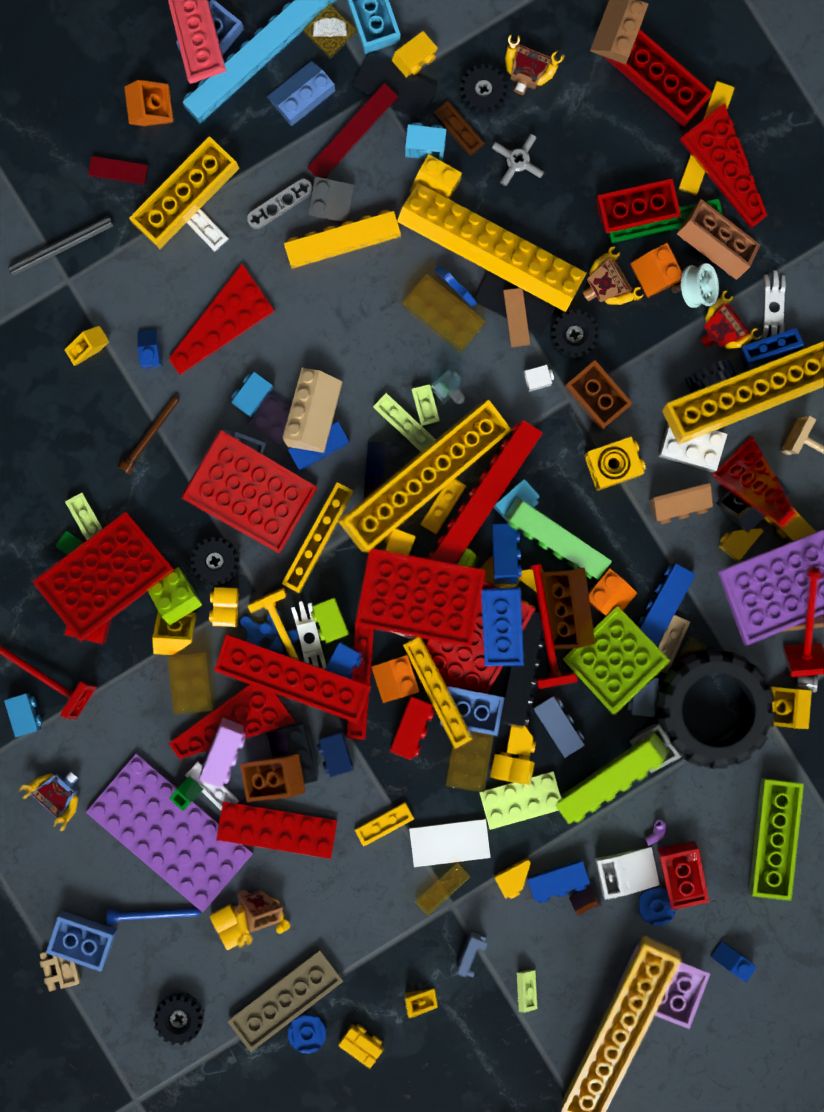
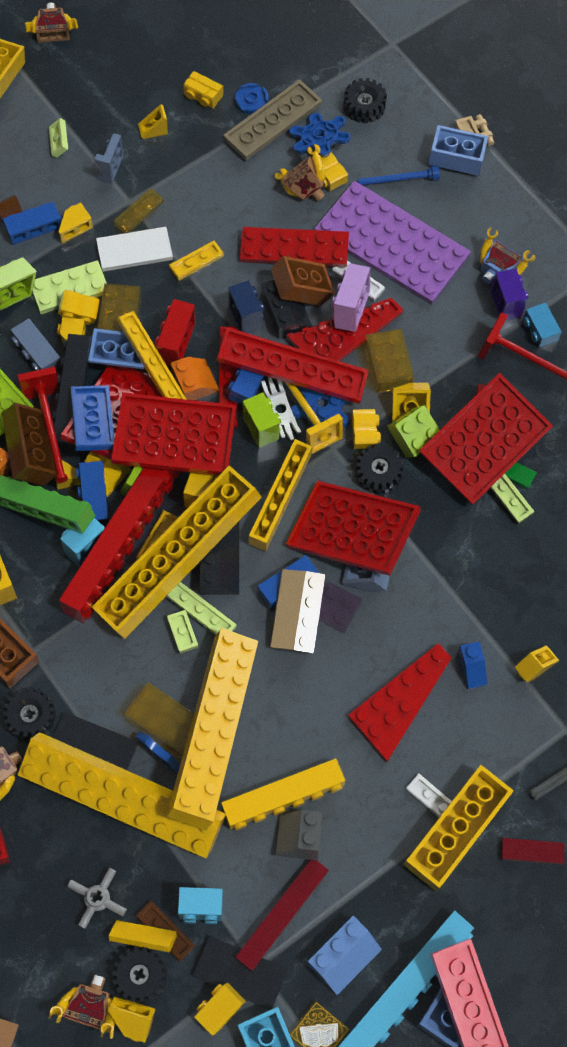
camera: 175 degrees right, 20 degrees down
reddish brown piece [117,396,179,475] -> none
orange slope [125,80,173,126] -> none
green brick [169,776,203,811] -> none
dark azure brick [231,372,274,418] -> none
light grey beam [247,179,312,229] -> none
yellow slope [410,154,462,199] -> none
clear light blue piece [431,370,465,404] -> none
medium nougat tile [503,288,530,348] -> none
white brick [524,365,554,392] -> none
none -> yellow slope [108,997,155,1043]
none -> yellow tile [109,920,177,952]
none -> yellow brick [166,628,258,830]
none -> blue plate [289,113,351,157]
none -> dark purple brick [490,268,528,321]

